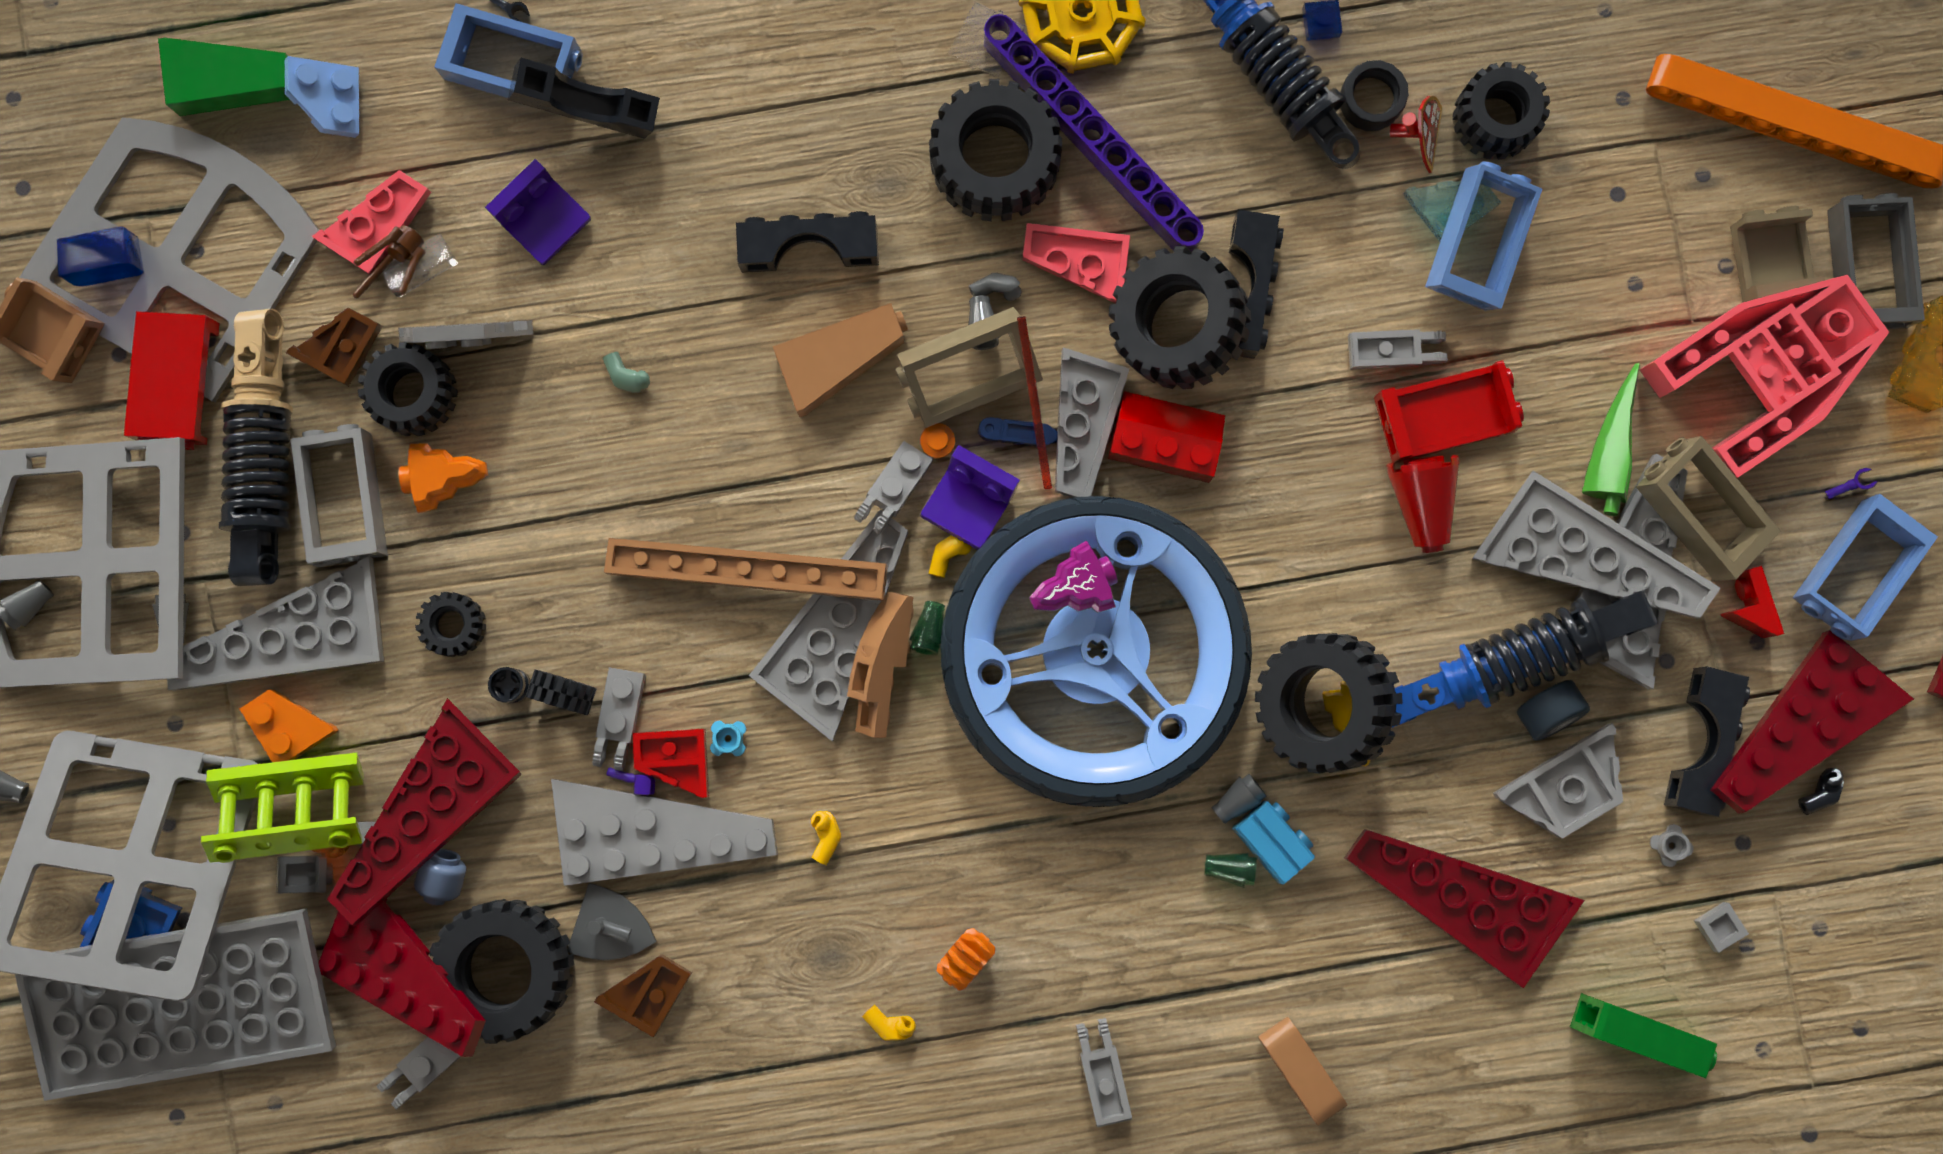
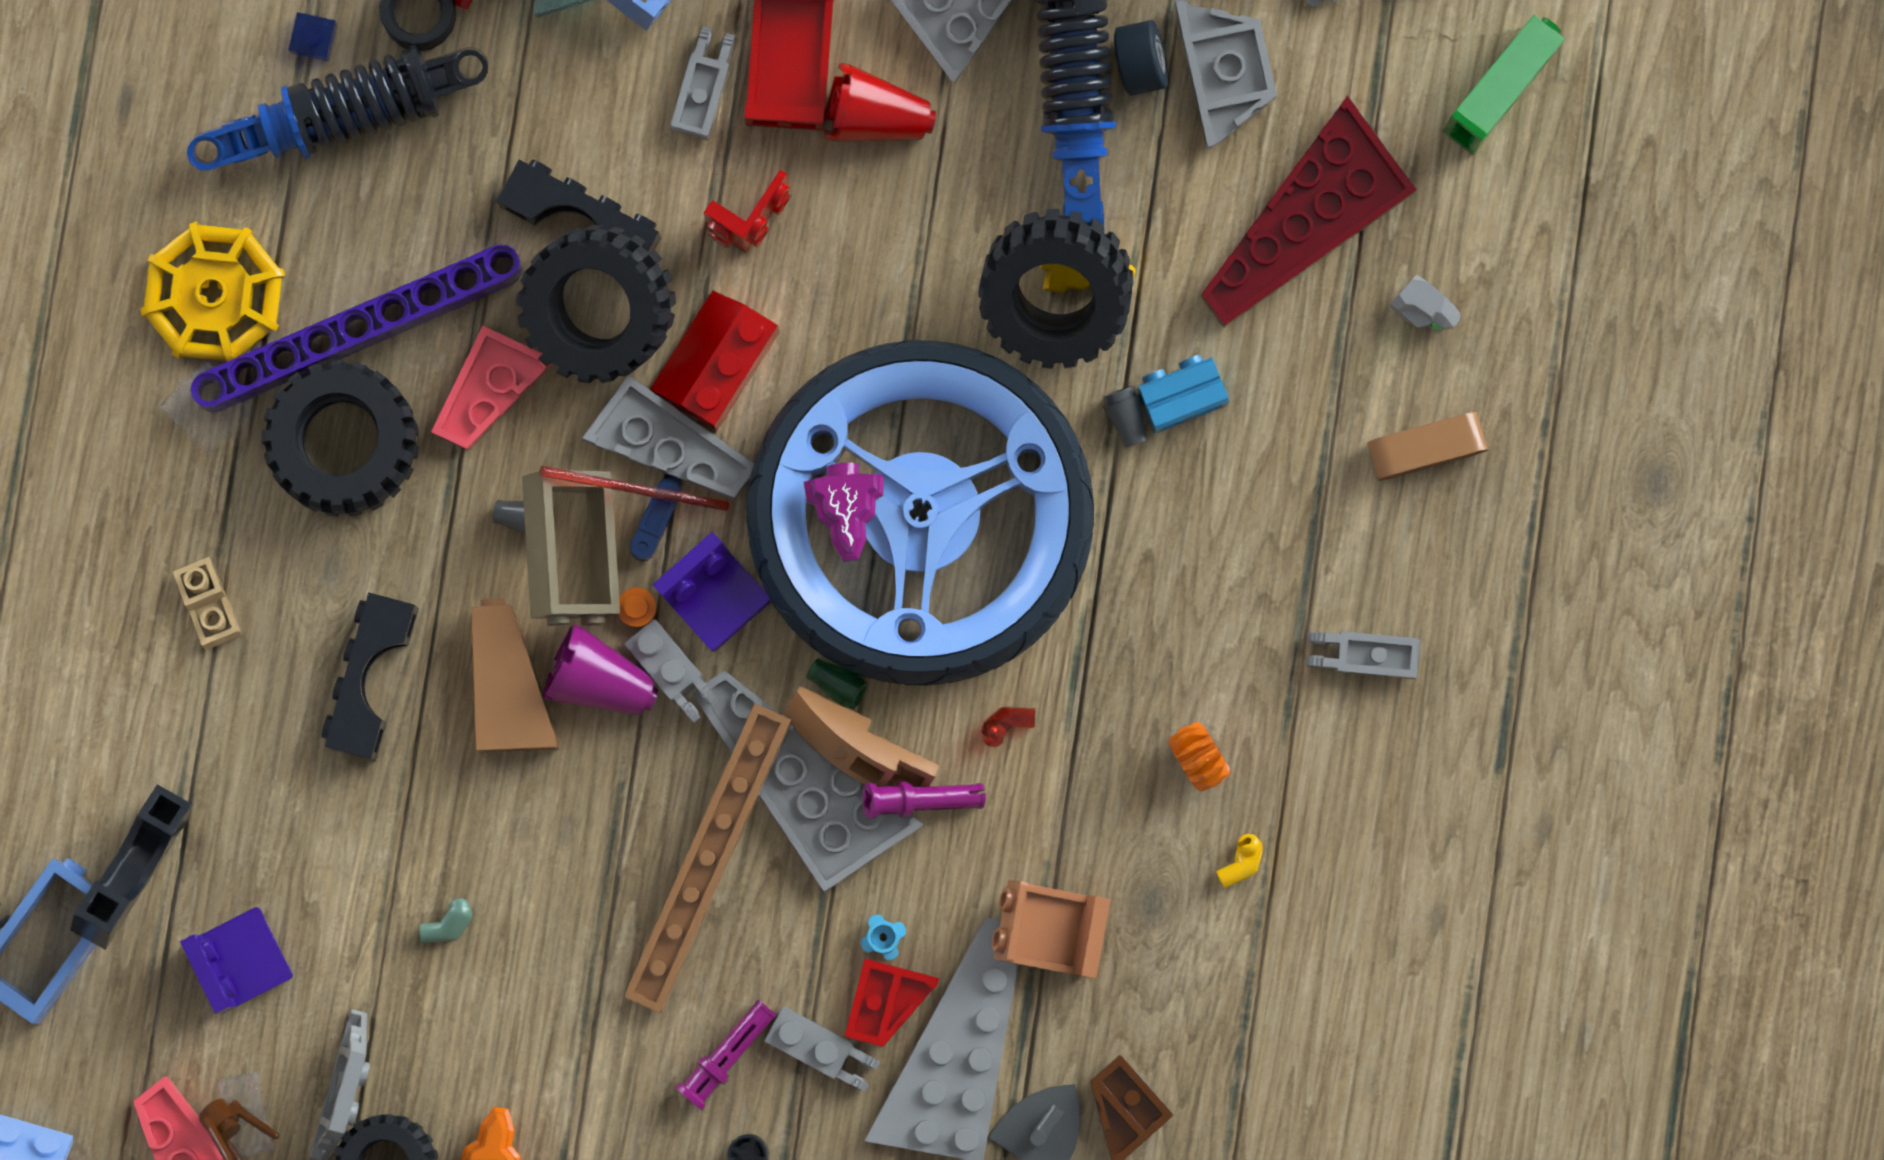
camera: 75 degrees left, 0 degrees up
black tyre [526,669,597,715] -> none
dark purple hand [606,767,655,795] -> none
yellow arm [811,811,841,866] -> none
yellow arm [928,535,972,578] -> none
dark grey arm [968,273,1022,301] -> none
clear green cone [1204,853,1257,888] -> none
none -> tan slope [173,557,242,650]
none -> magenta cone [543,624,659,715]
none -> magenta pin [675,999,777,1111]
none -> red bracket [704,170,791,253]
none -> magenta pin [862,781,986,819]
none -> clear red arm [981,707,1036,747]
none -> nougat panel [992,880,1111,978]
none -> light grey rock [1389,275,1460,333]

